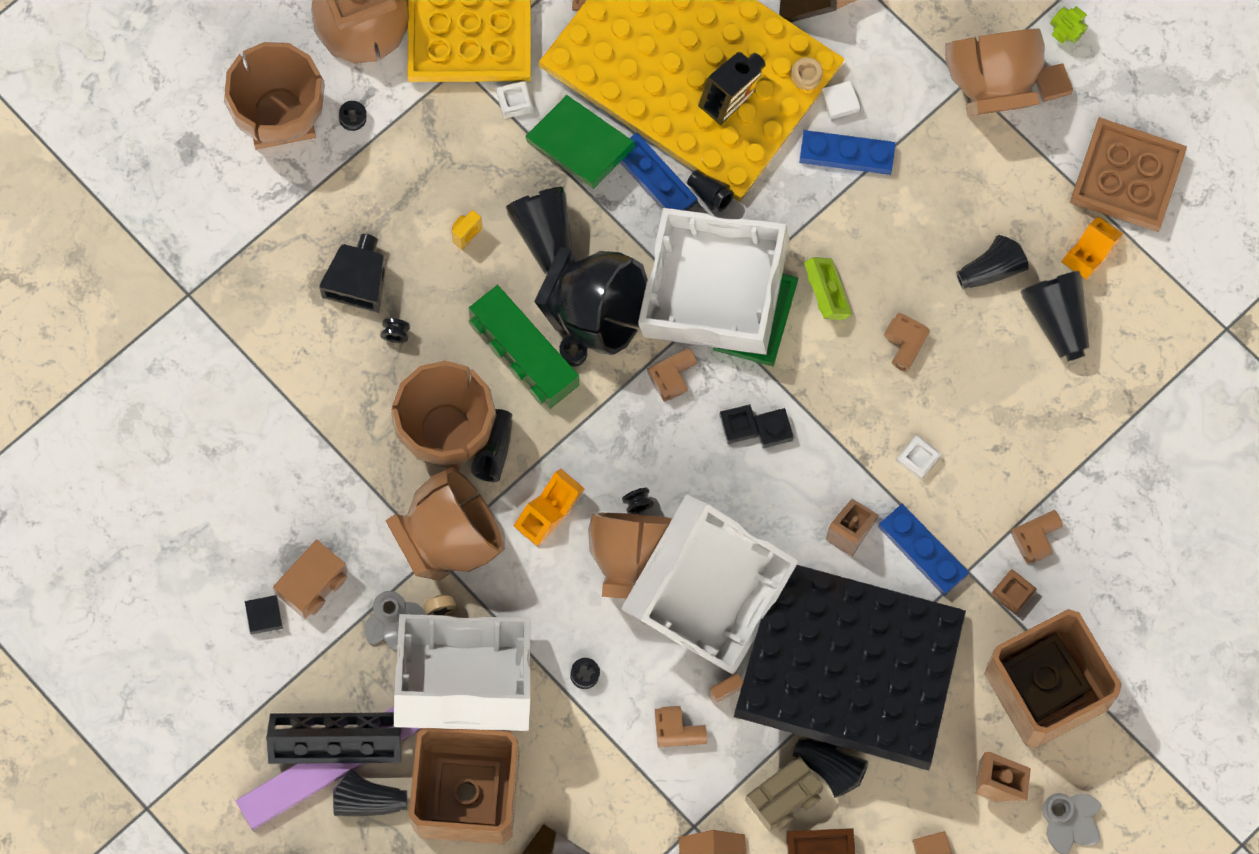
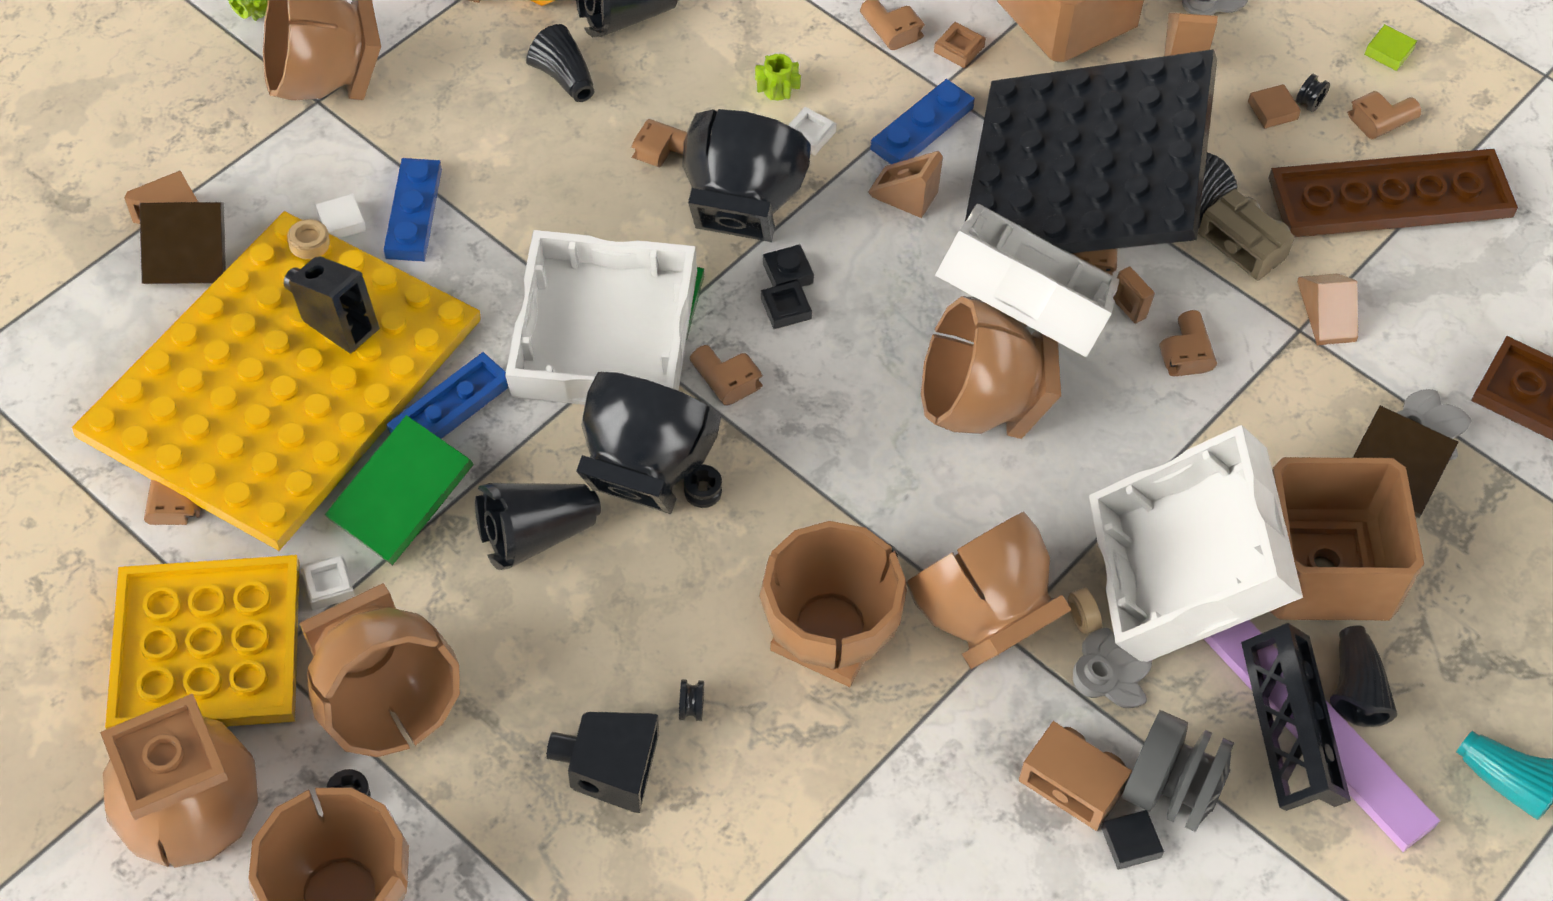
camera: 95 degrees left, 15 degrees down
yellow plate [451,209,483,250] -> none
green brick [468,284,580,409] -> none
light orange slope [513,469,585,546] -> none
black bush [570,658,600,689] -> none
black bush [622,487,654,514] -> none
black cone [687,170,734,212] -> none
lime plate [804,257,852,320] -> none
none -> medium nougat plate [299,583,460,757]
none -> black plate [682,109,811,242]
none -> lime gear [755,54,801,101]
none -> dark grey wheel [1121,710,1234,832]

